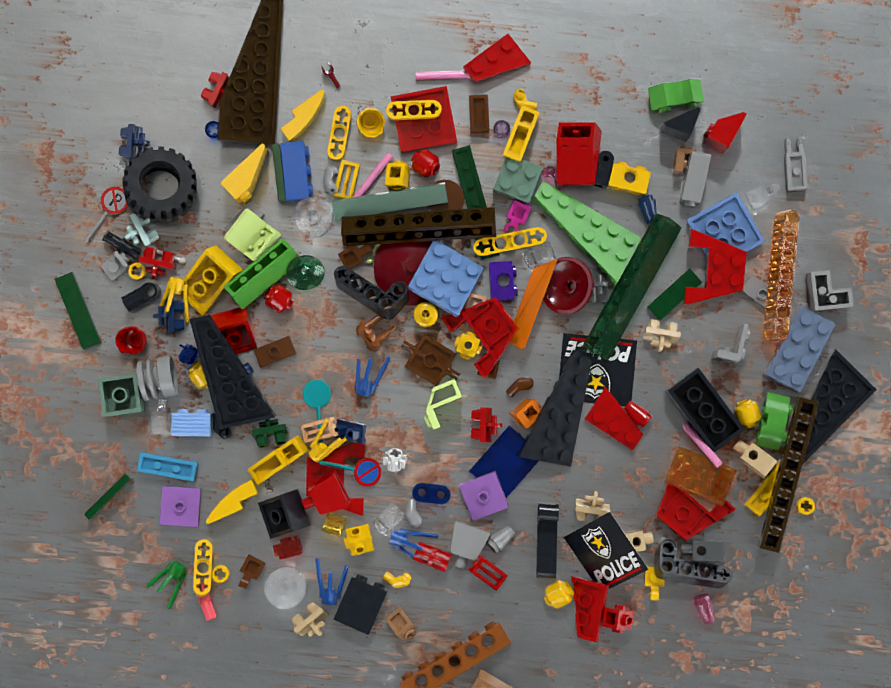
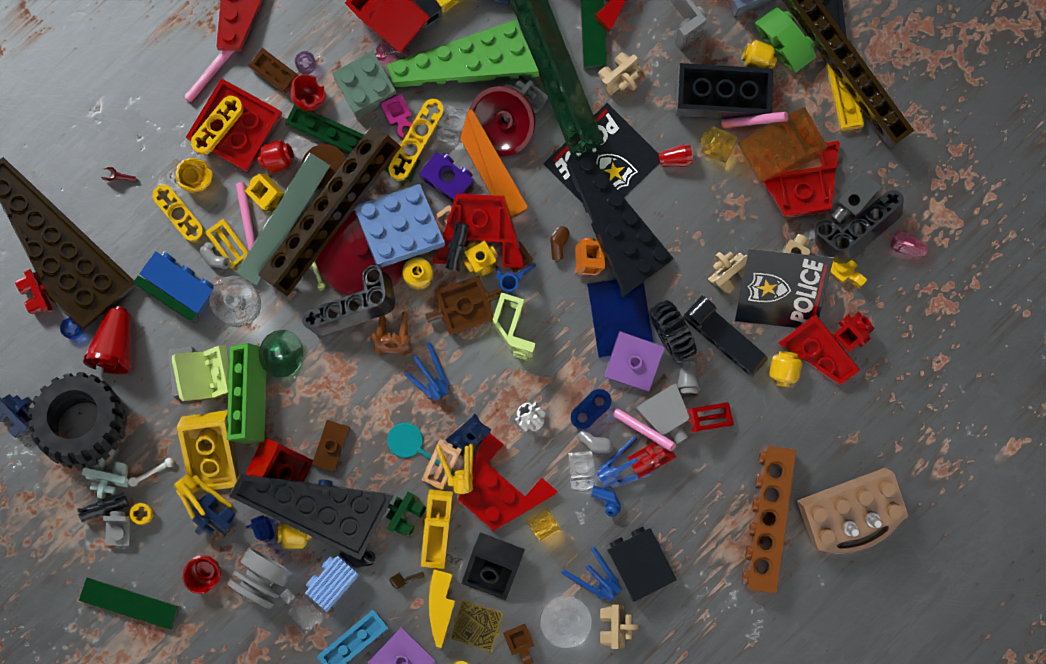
camera: 55 degrees left, 5 degrees down
piece [85,187,128,242] -> none
sand green brick [98,373,145,417] -> none
black piece [121,282,161,312] -> none
red hips [138,247,176,280] -> none
yellow slope [220,143,269,205] -> none
red head [264,284,294,313] -> none
clear red brick [273,534,304,560] -> none
yellow slope [280,89,326,142] -> none
red torso [302,469,351,515] -> none
piece [319,458,381,486] -> none
reddish brown plate [338,245,373,269] -> none
yellow brick [344,524,374,556] -> none
yellow arm [382,571,412,588] -> none
medium nougat bracket [385,607,418,641] -> none
red hips [471,407,502,442] -> none
yellow slope [502,106,540,162] -> none
yellow arm [513,89,537,111] -> none
red wing [584,387,643,450] -> none
tan torso [733,440,777,479] -> none
yellow bush [796,497,815,515] -> none
none -> red cone [83,306,132,375]
none -> red hair [290,74,326,111]
none -> dark brown hand [389,571,425,589]
none -> black pin [445,221,470,271]
none -> clear yellow piece [451,600,502,651]
none -> blue plant [495,263,536,297]
none -> blue arm [591,486,621,517]
none -> bright pink bar [613,409,676,451]
none -> black gear [649,300,697,363]
none -> clear yellow brick [699,126,738,163]

